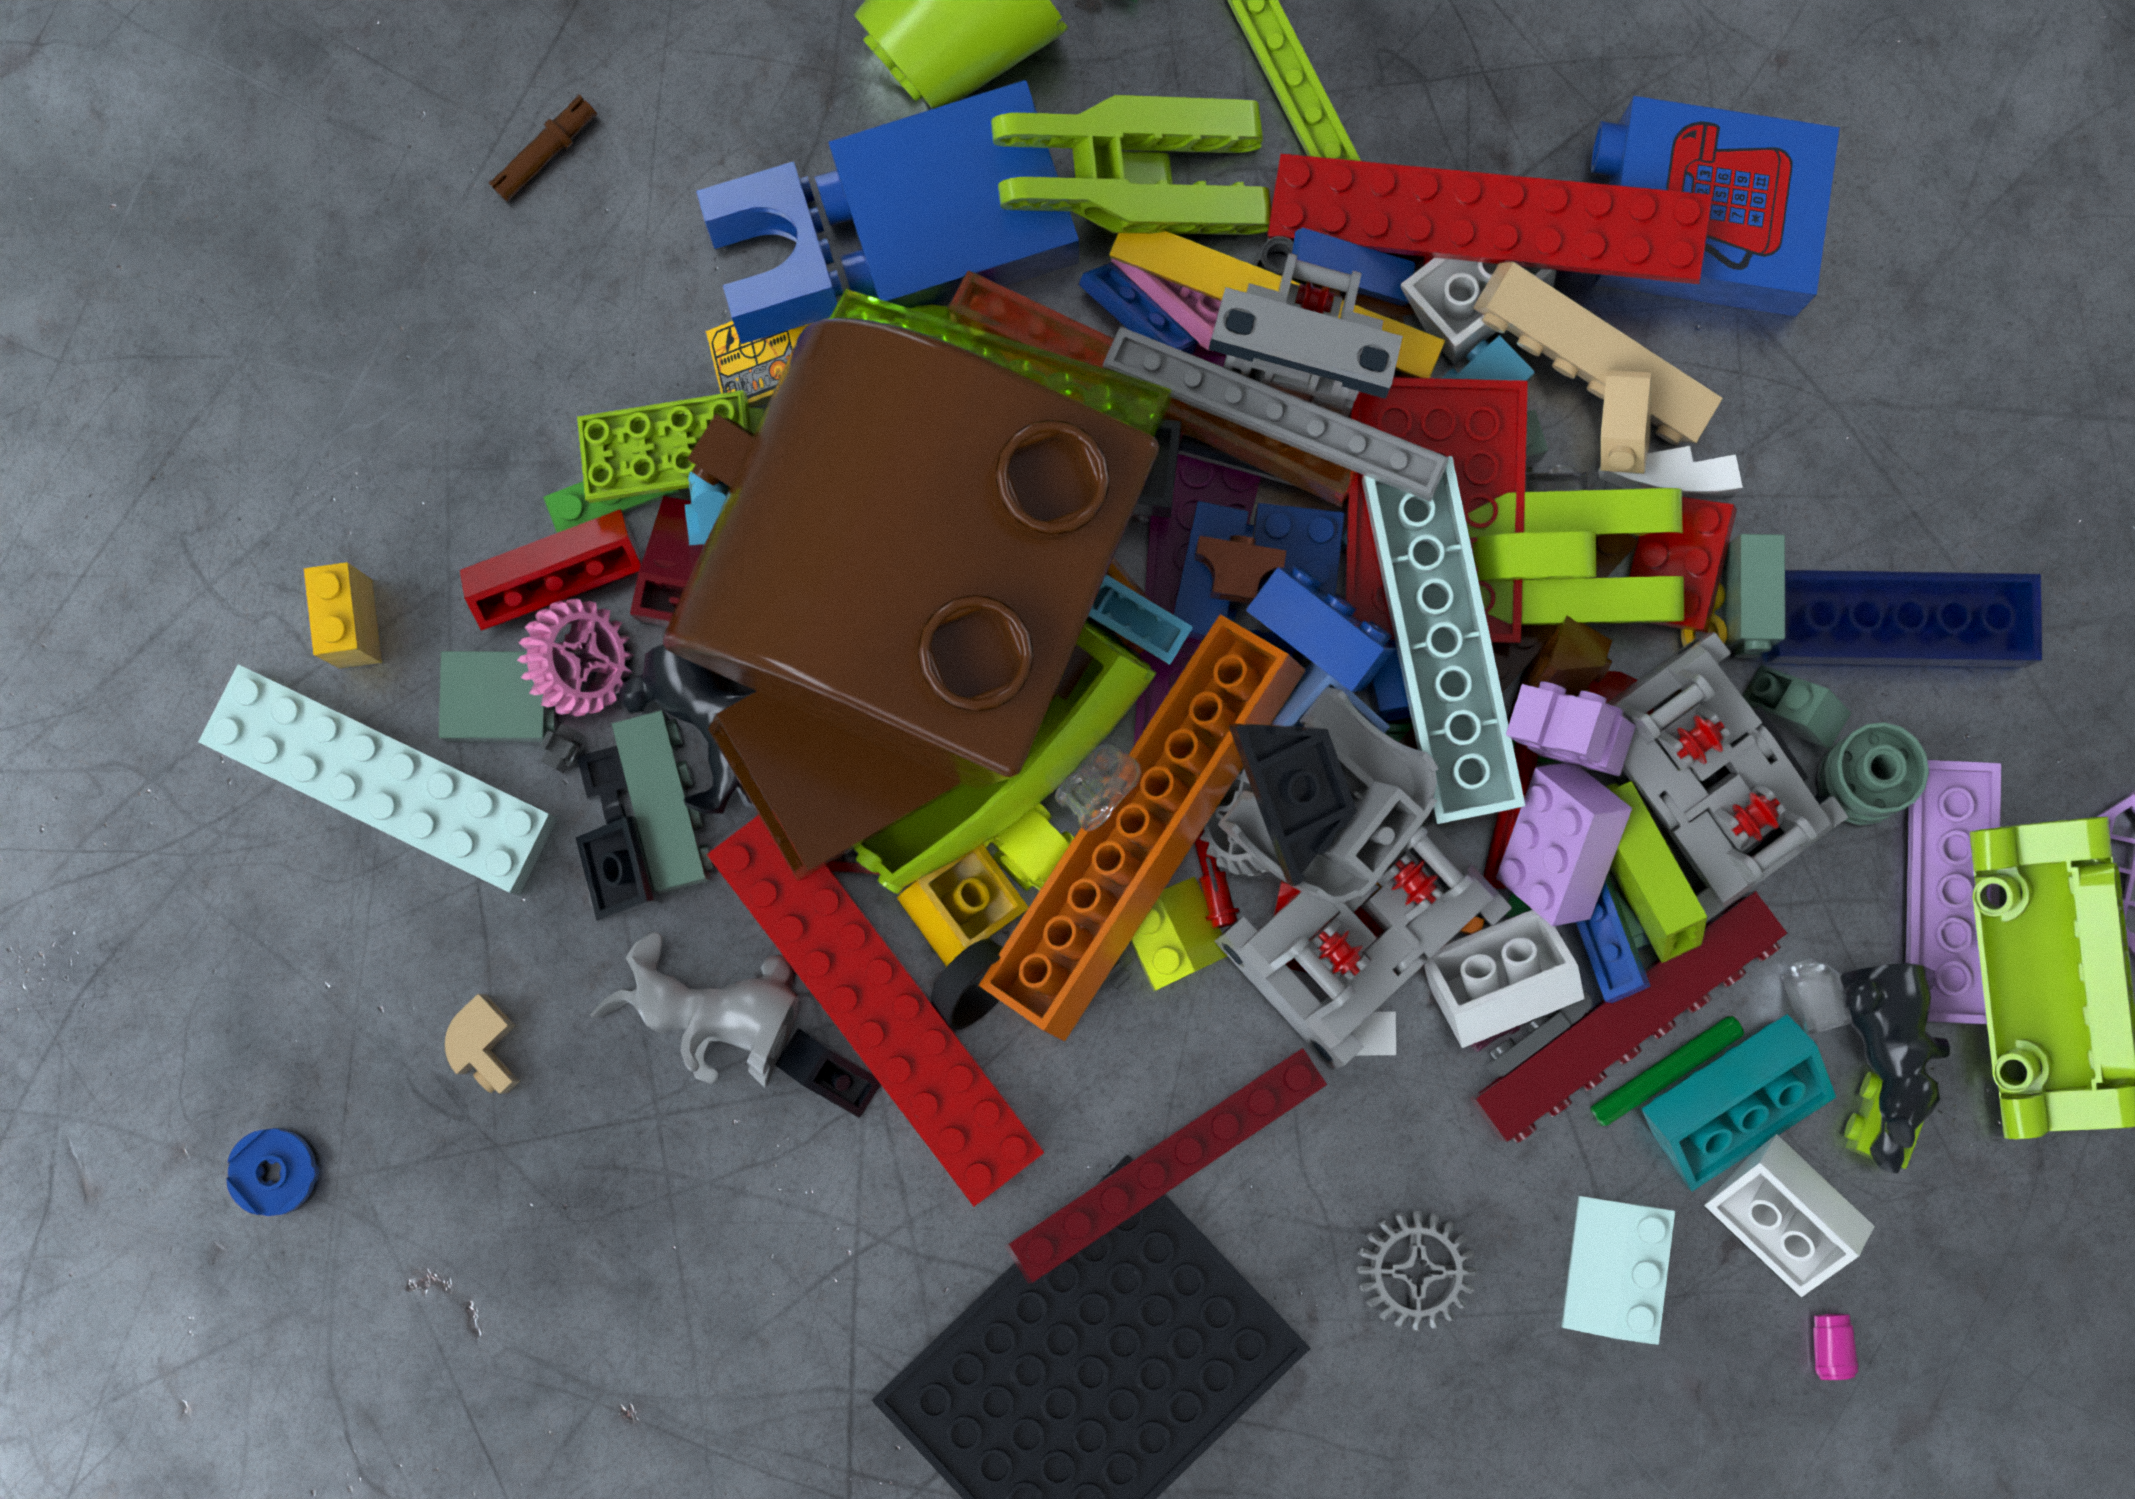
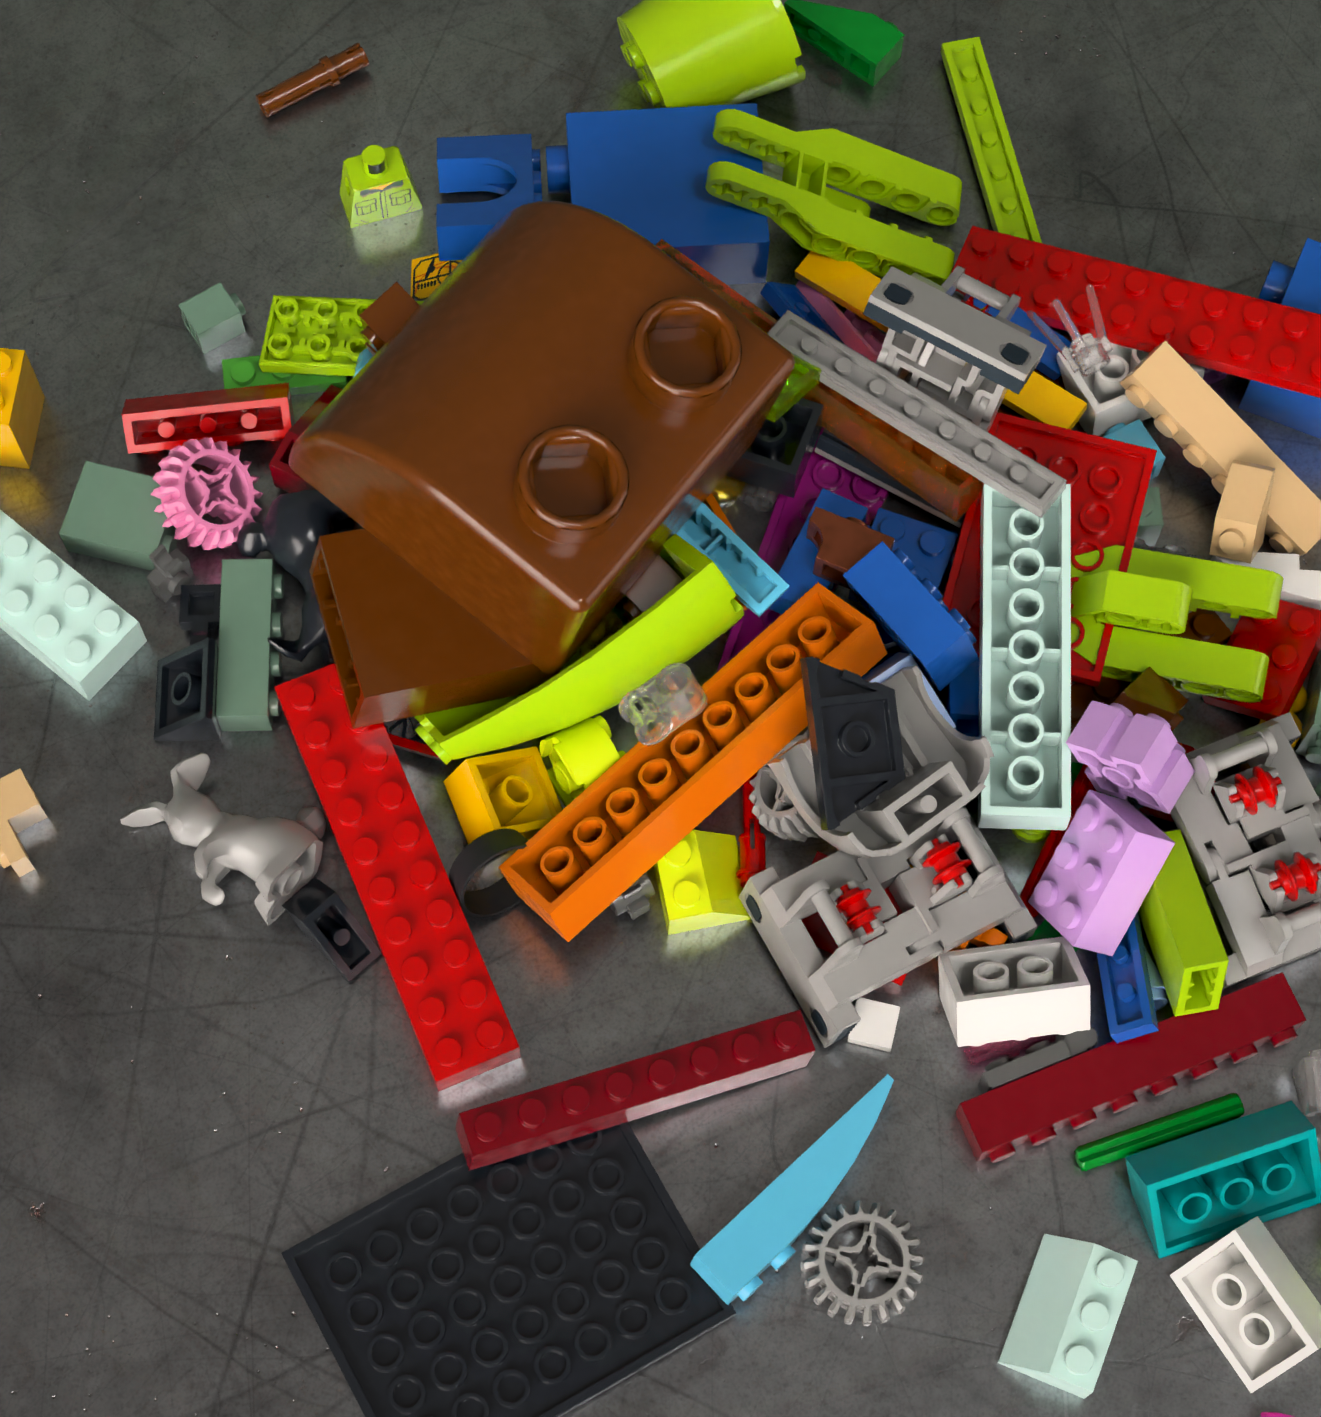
camera: 10 degrees right, 15 degrees down
none -> sand green brick [178,282,246,354]
none -> lime torso [340,145,422,228]
none -> medium azure slope [690,1074,894,1305]
none -> clear plant [1027,284,1114,377]

